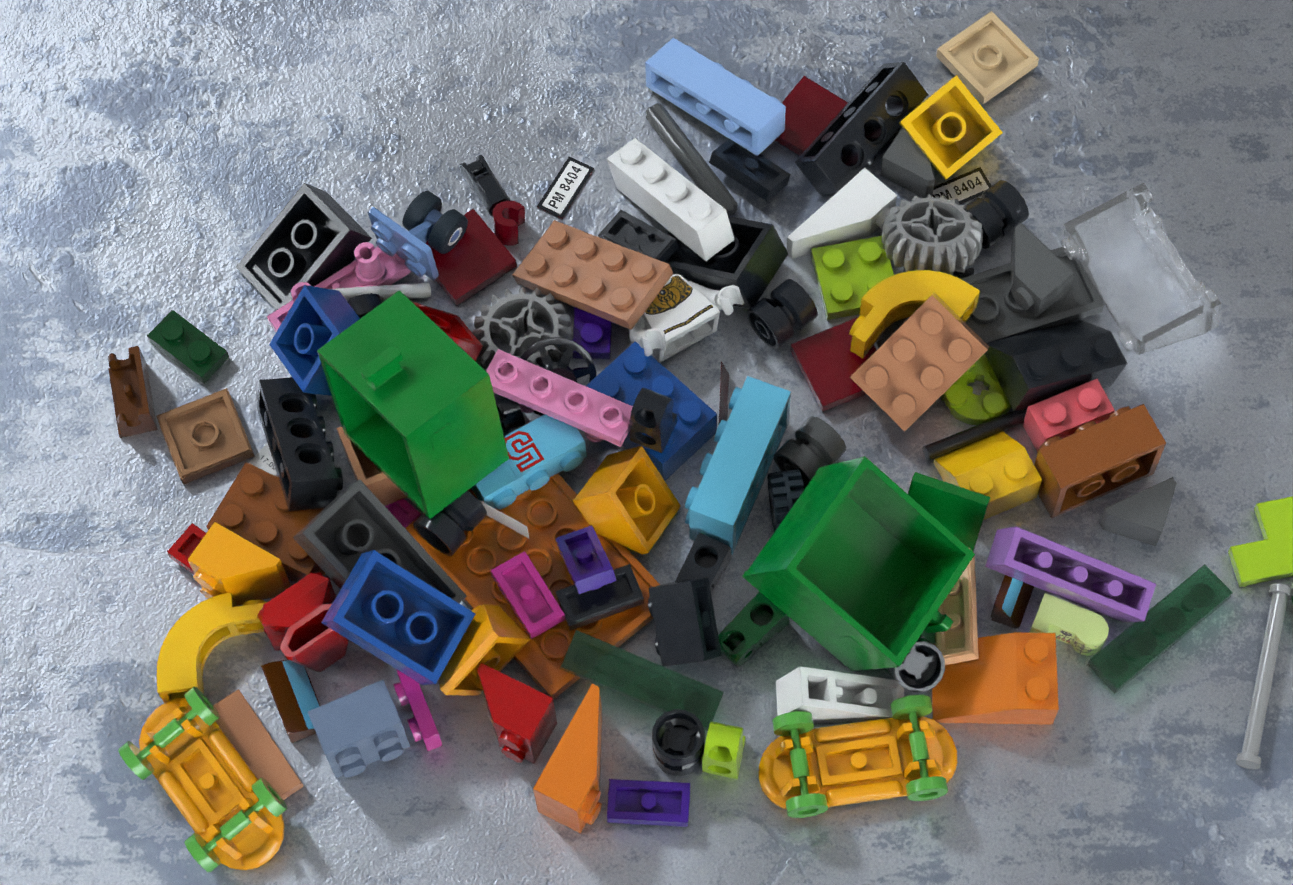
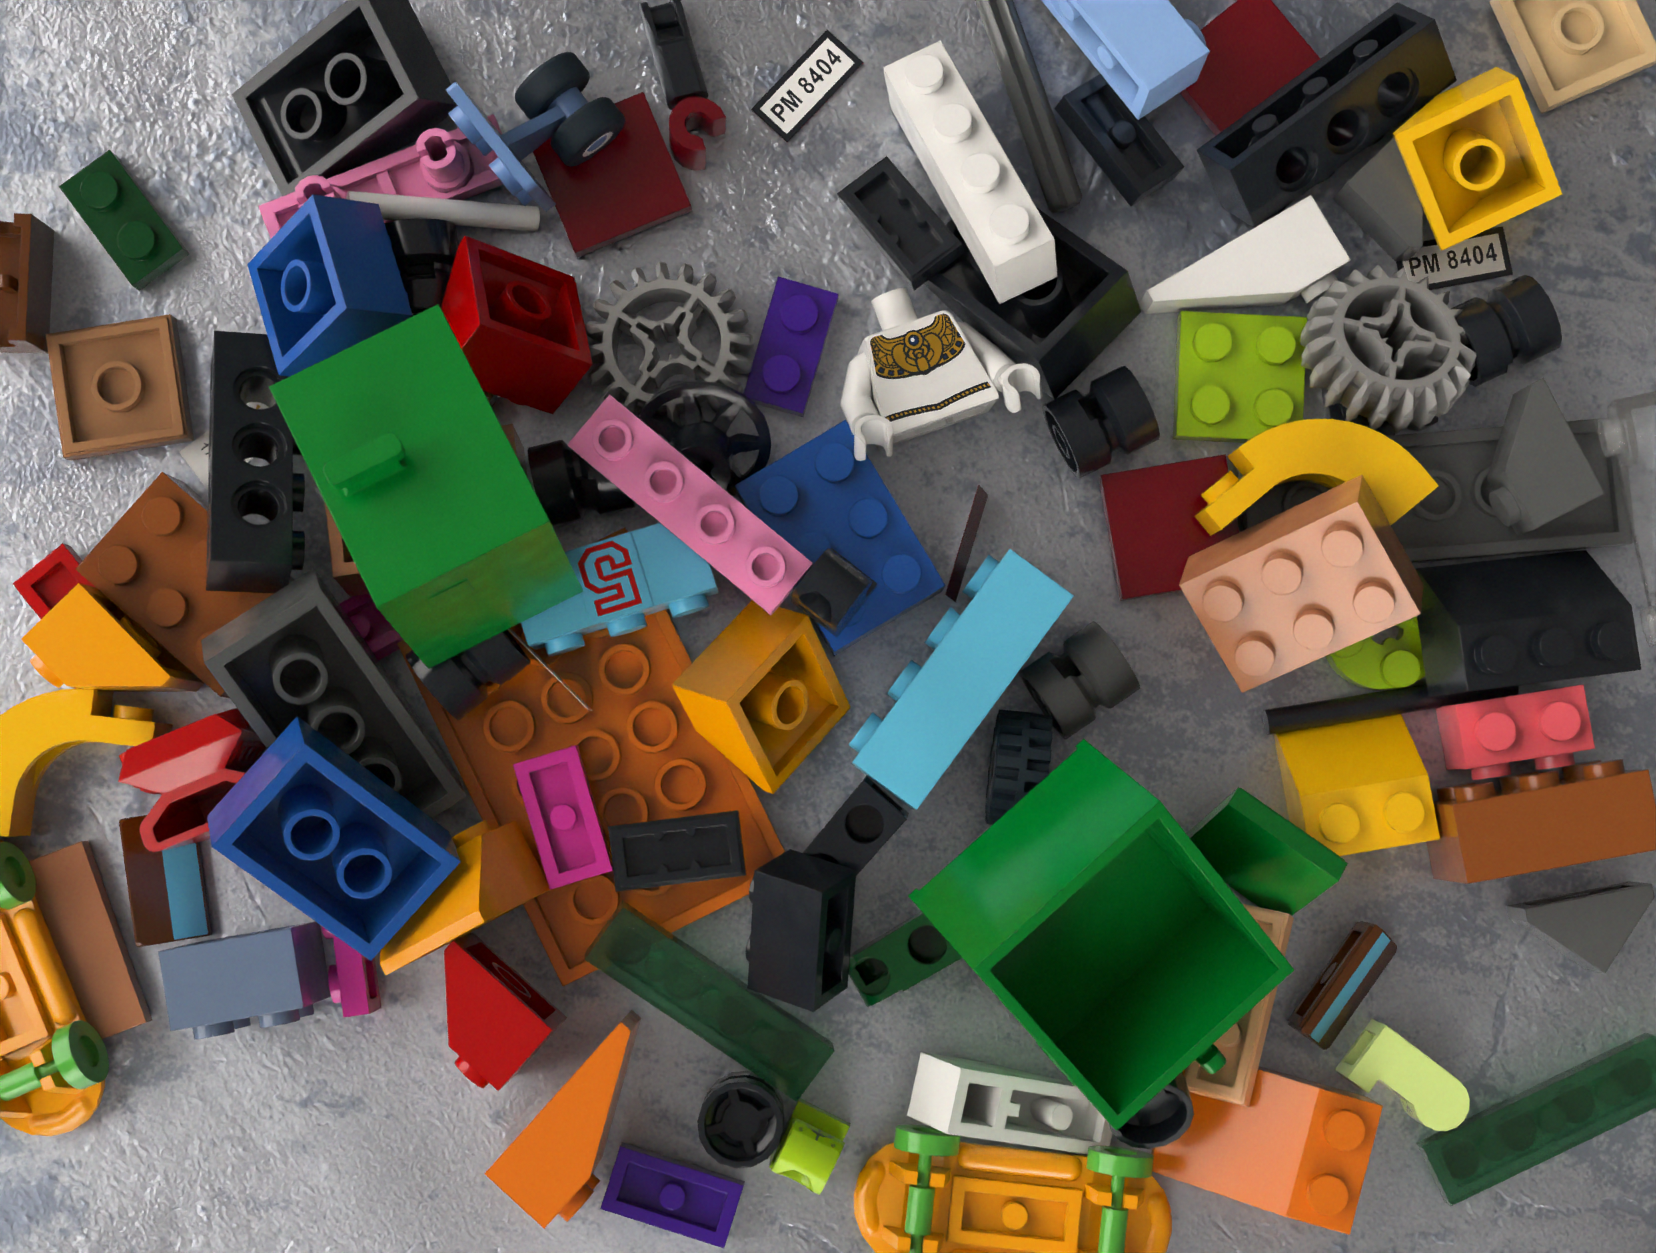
camera: 10 degrees right, 20 degrees up
nougat plate [512,220,673,330] -> none
dark purple plate [555,525,616,594] -> none
medium lavender brick [985,527,1156,623] -> none

